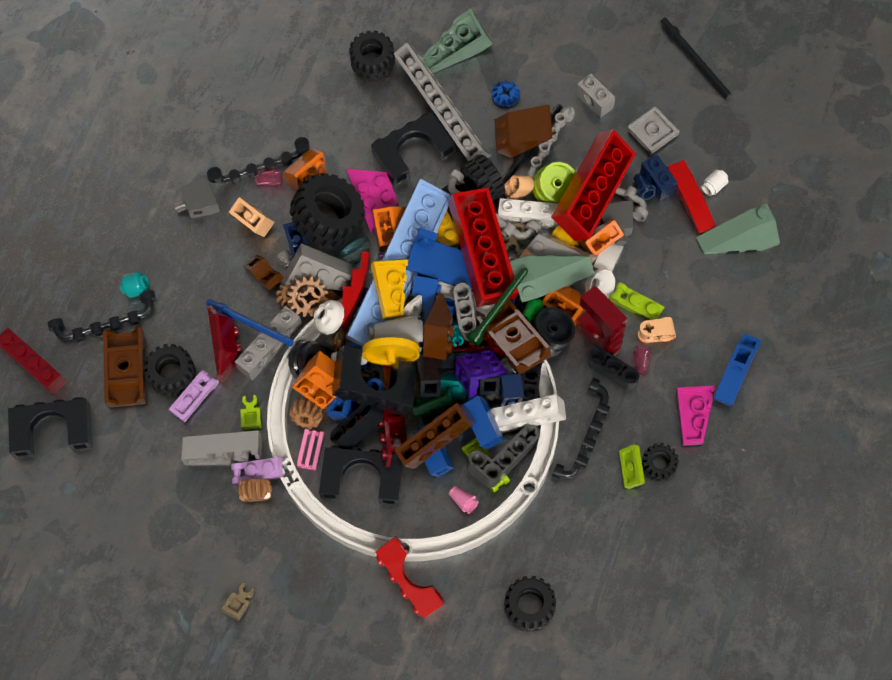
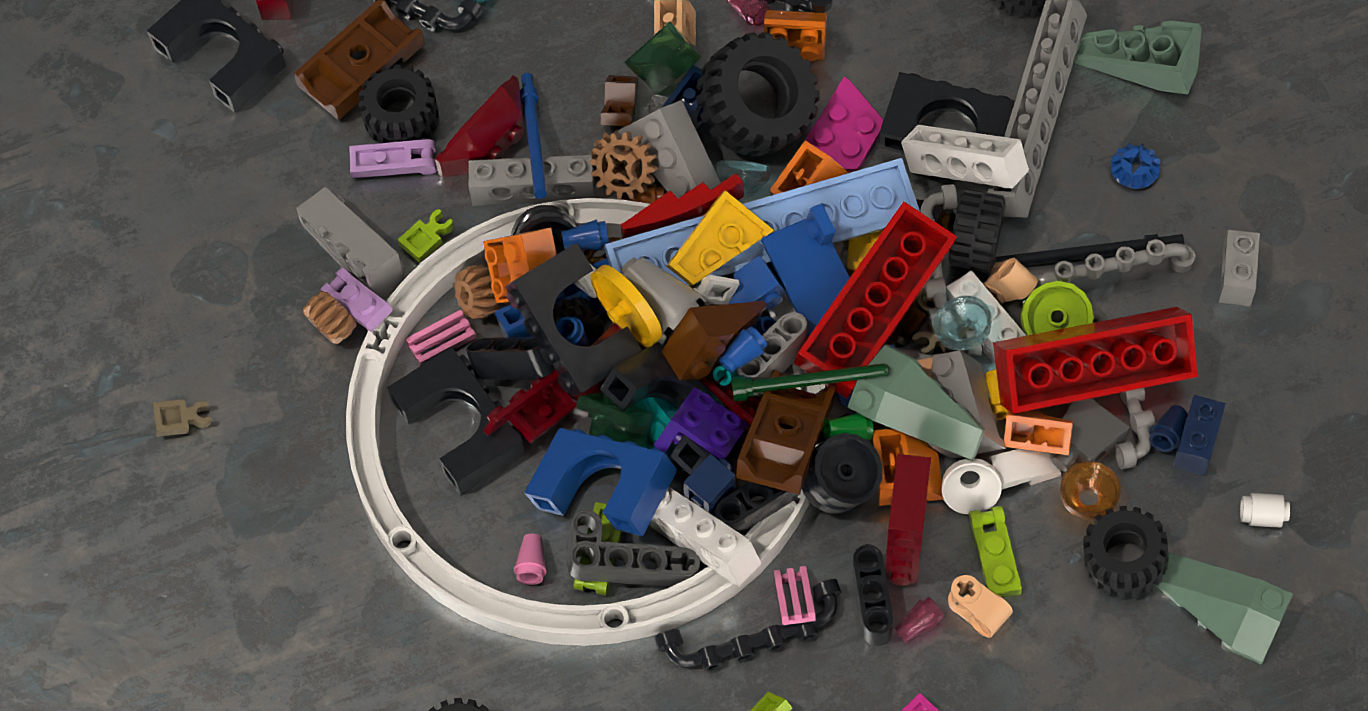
camera: 50 degrees right, 5 degrees down
white piece [314,300,344,335] -> none
red arch [375,535,445,618] -> none
reddish brown brick [395,403,476,469] -> none
reddish brown slope [494,104,552,158] -> none
light grey plate [627,106,679,155] -> none
red slope [667,160,716,234] -> none
none -> blue cone [562,219,609,250]
none -> clear green slope [625,21,702,94]
none -> blue cone [719,326,768,373]
none -> bright pink tile [773,566,816,625]
none -> white brick [901,125,1029,189]
none -> clear light blue piece [933,296,992,351]
none -> clear orange piece [1060,462,1121,520]
none -> black tyre [1083,506,1168,598]

